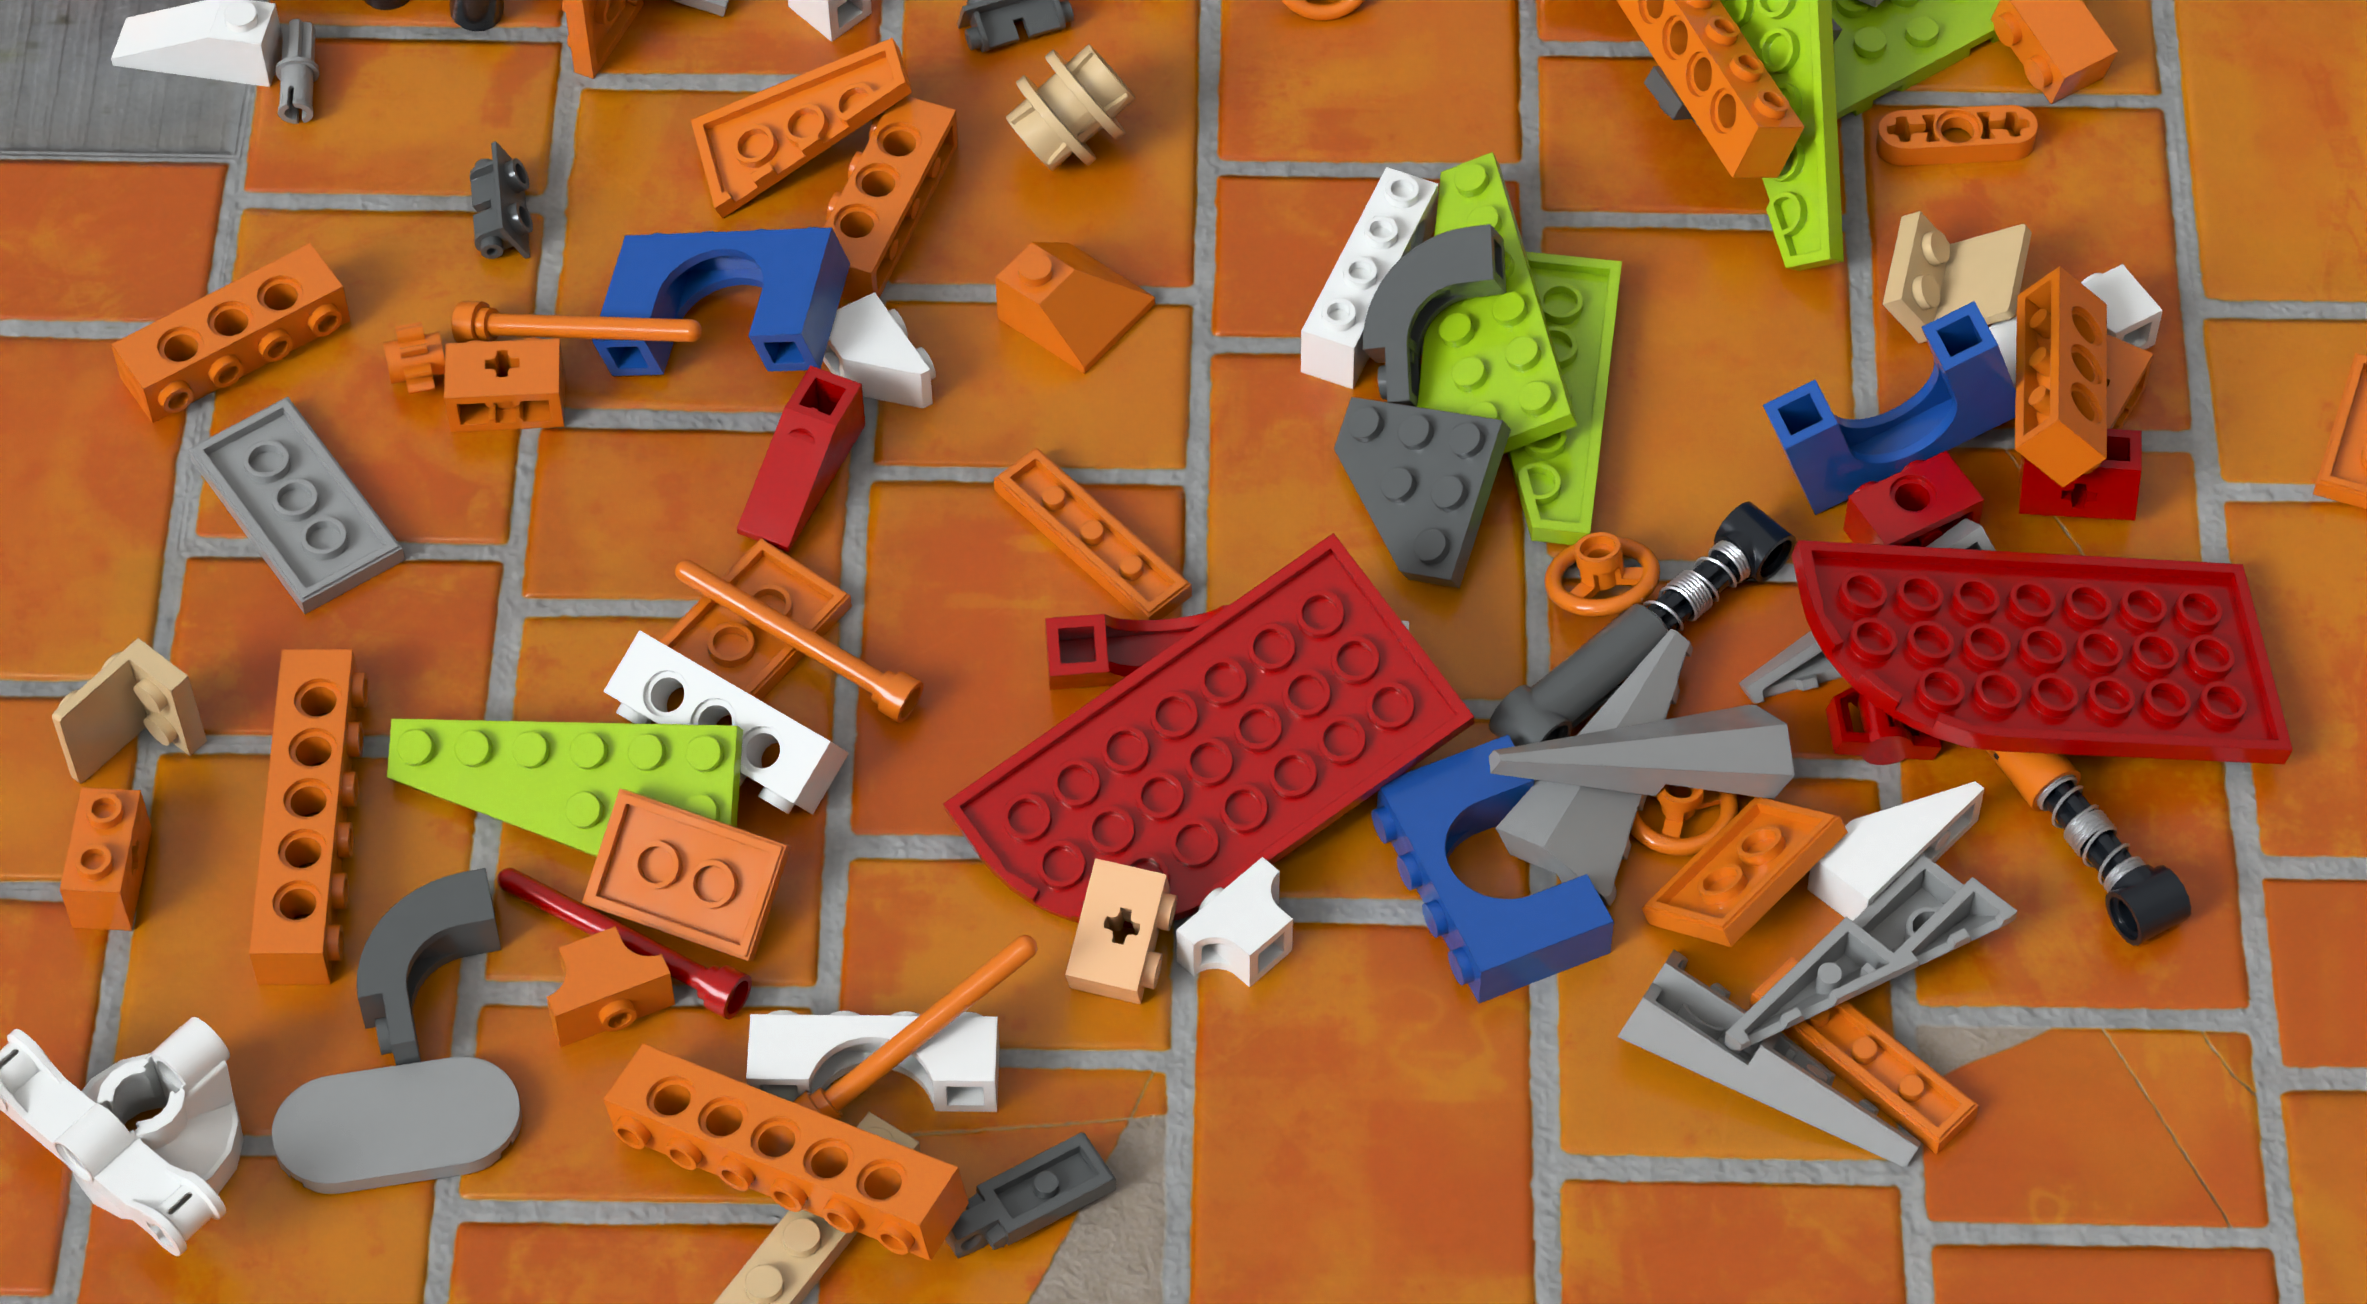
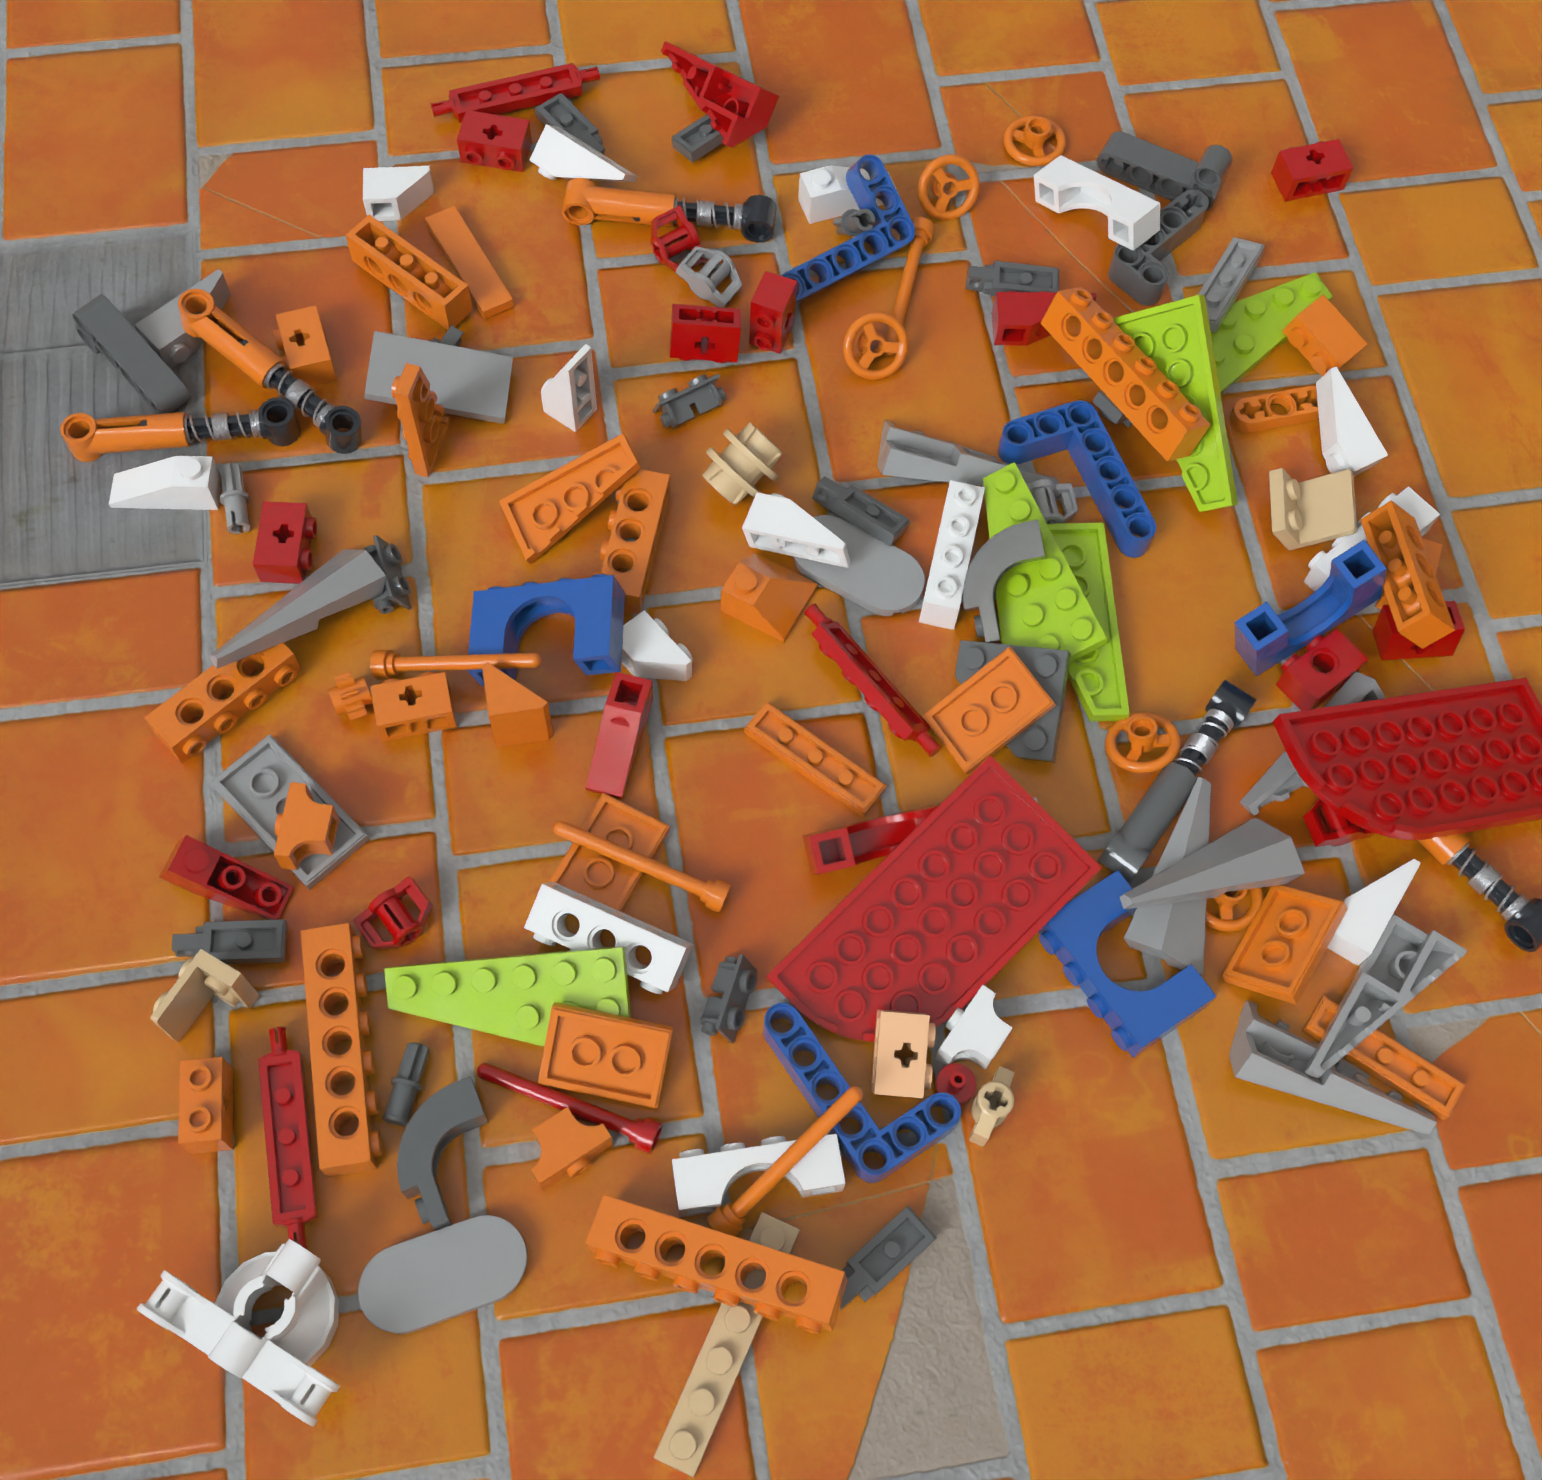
camera: 15 degrees left, 10 degrees up
none -> red slope [159,835,294,920]
none -> dark grey hinge [171,920,288,964]
none -> light grey wedge [210,549,386,669]
none -> red brick [253,501,317,584]
none -> red plate [258,1027,319,1249]
none -> orange brick [273,782,340,870]
none -> red piece [352,876,433,950]
none -> dark grey axle [382,1042,430,1126]
none -> orange slope [482,662,554,747]
none -> dark grey hinge [700,954,757,1043]
none -> white slope [742,492,851,568]
none -> blue beam [763,1003,961,1183]
none -> light grey tile [793,515,925,616]
none -> red plate [804,604,942,757]
none -> dark grey hinge [812,476,910,546]
none -> light grey wedge [877,420,1059,486]
none -> orange tile [922,646,1057,774]
none -> red tile [934,1063,976,1106]
none -> tan piece [968,1066,1015,1147]
none -> blue beam [997,400,1156,558]
none -> light grey piece [1027,479,1078,524]
none -> white slope [1316,366,1388,477]

